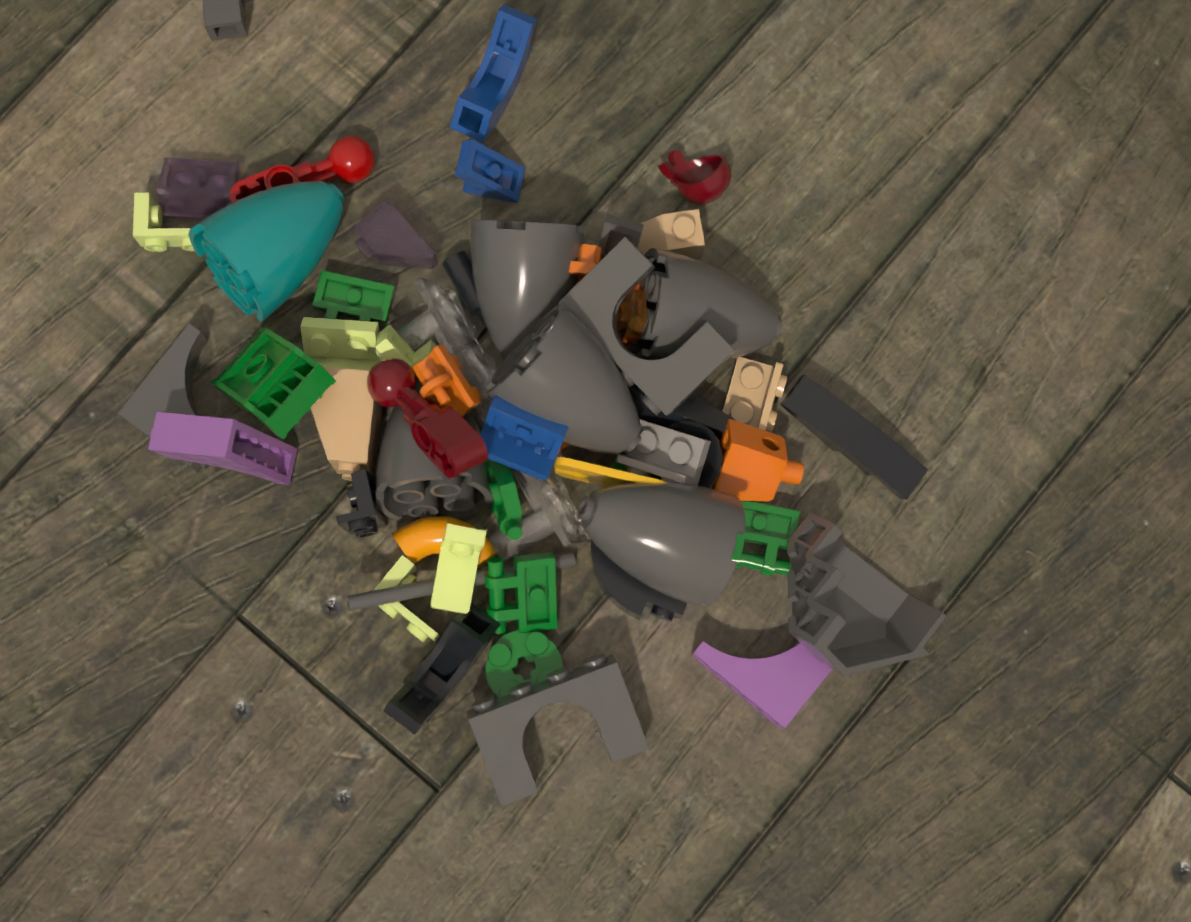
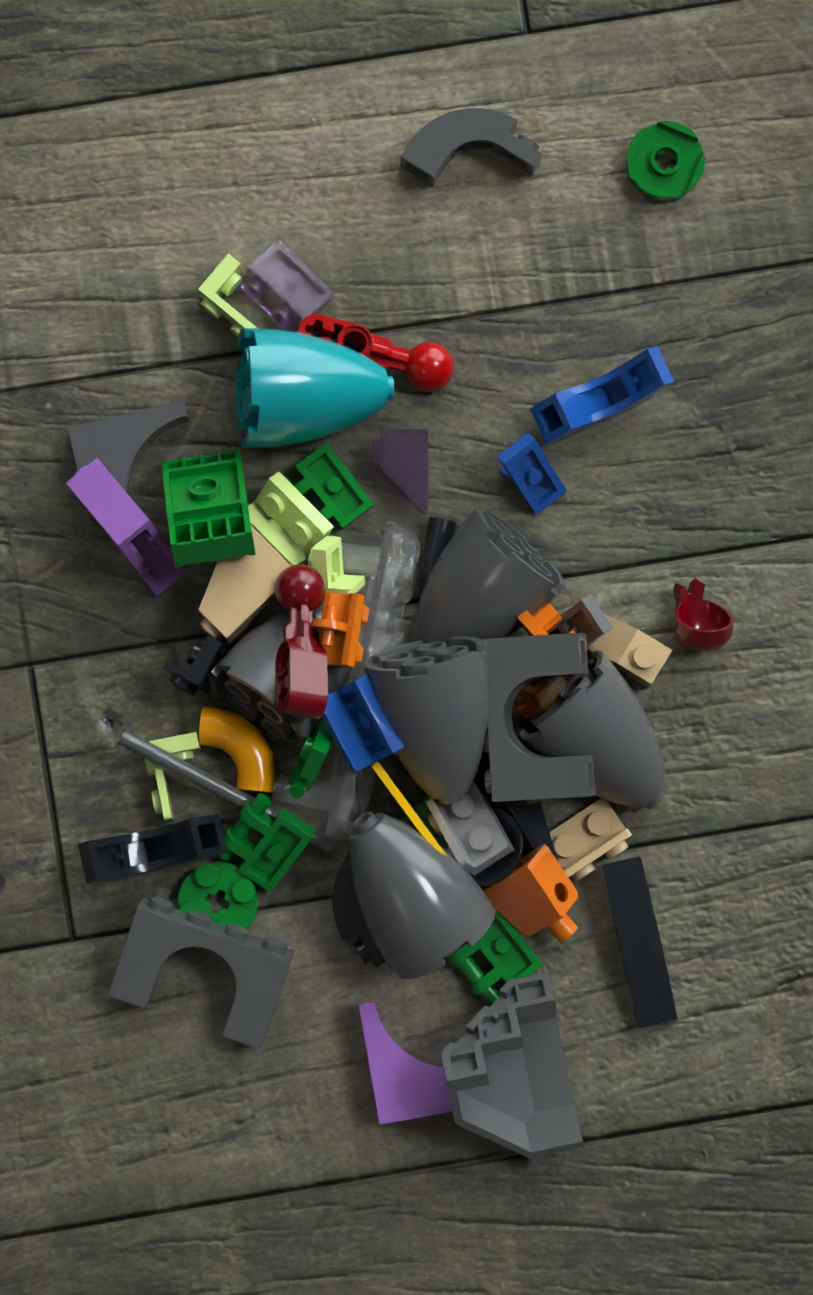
camera: 40 degrees right, 5 degrees up
yellowish green bracket [430,524,486,614] -> none

